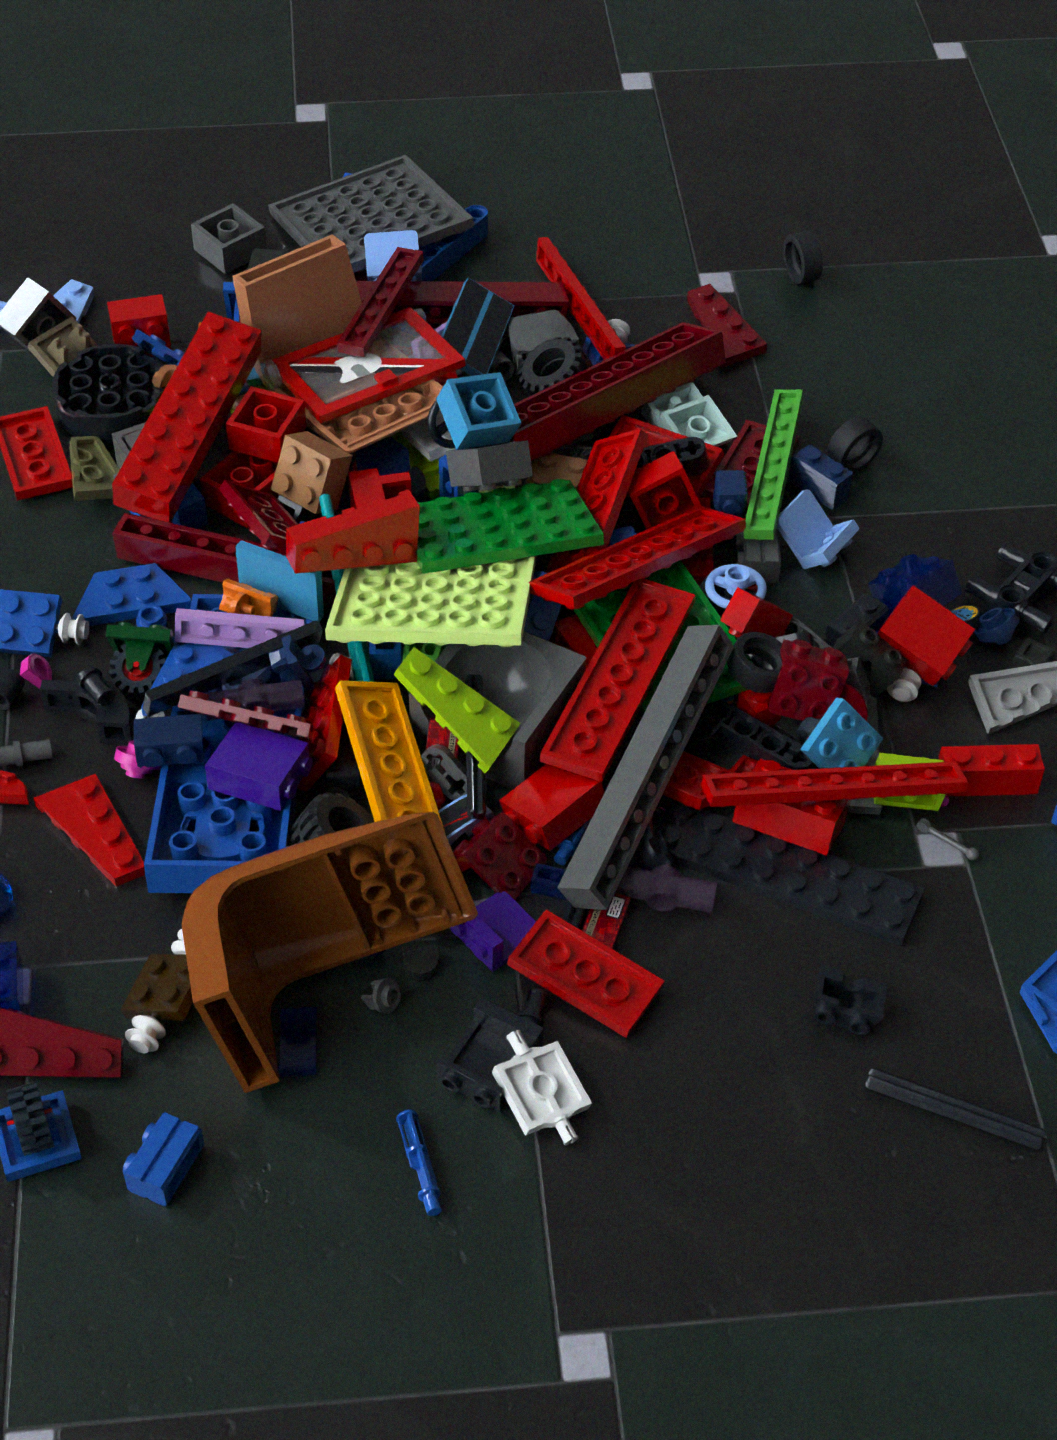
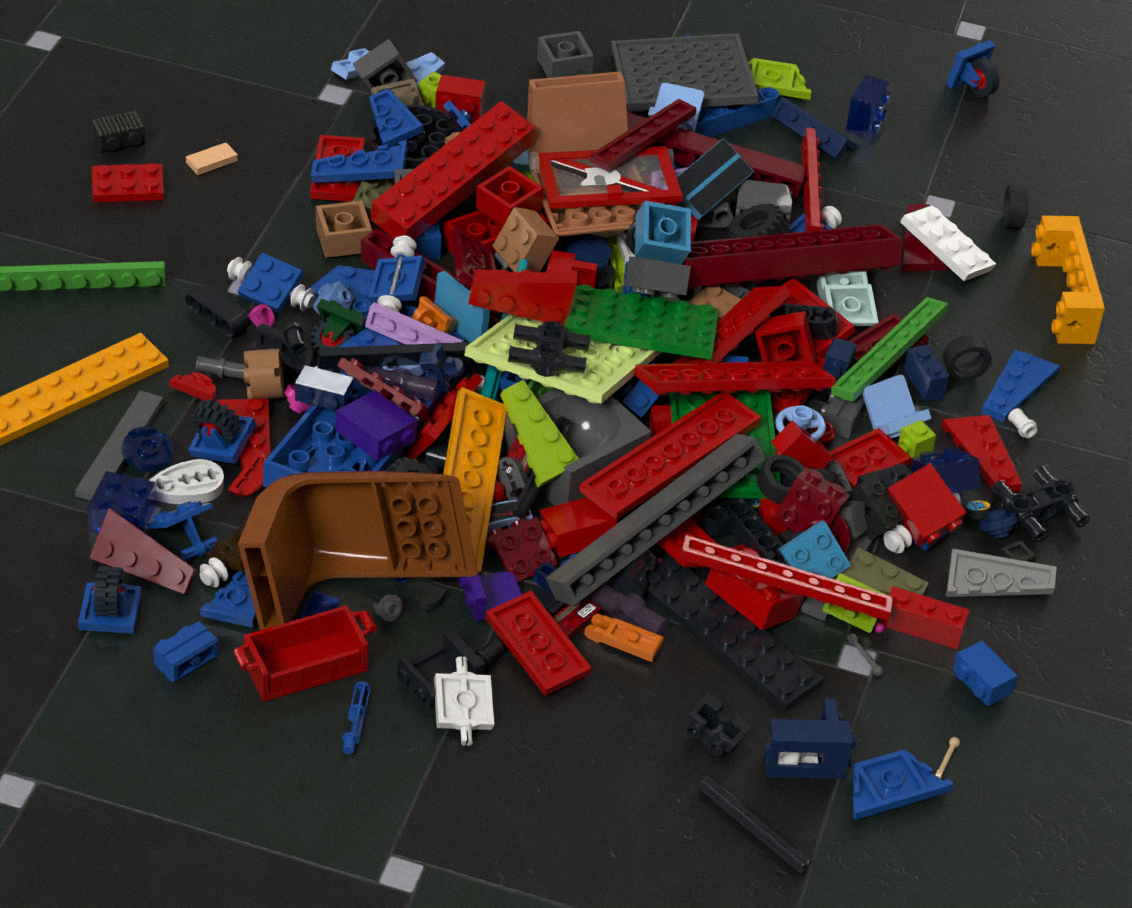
camera: 20 degrees right, 5 degrees down
none -> blue plate [146,500,218,561]
none -> white piece [148,459,224,504]
none -> plate [188,399,256,464]
none -> blue wing [200,571,257,628]
none -> red plate [228,450,267,496]
none -> red container [233,605,377,702]
none -> medium nougat brick [244,349,284,399]
none -> blue wing [311,140,408,183]
none -> medium blue brick [313,281,355,315]
none -> medium nougat brick [316,201,372,258]
none -> blue plate [368,235,426,313]
none -> blue wing [369,88,424,148]
none -> lime brick [418,71,441,108]
none -> black piece [508,321,591,377]
none -> orange hinge [584,613,664,662]
none -> lime wing [748,58,812,100]
none -> dark blue brick [764,699,856,779]
none -> dark blue fence [771,97,858,160]
none -> red plate [829,428,912,489]
none -> olive wing [842,547,929,595]
none -> clear blue piece [845,74,892,141]
none -> lime brick [898,420,936,465]
none -> white plate [901,205,996,281]
none -> red wing [941,415,1022,492]
none -> plate [946,40,1000,97]
none -> blue wing [981,349,1060,422]
none -> white pin [1008,408,1037,438]
none -> light orange plate [1031,215,1105,344]

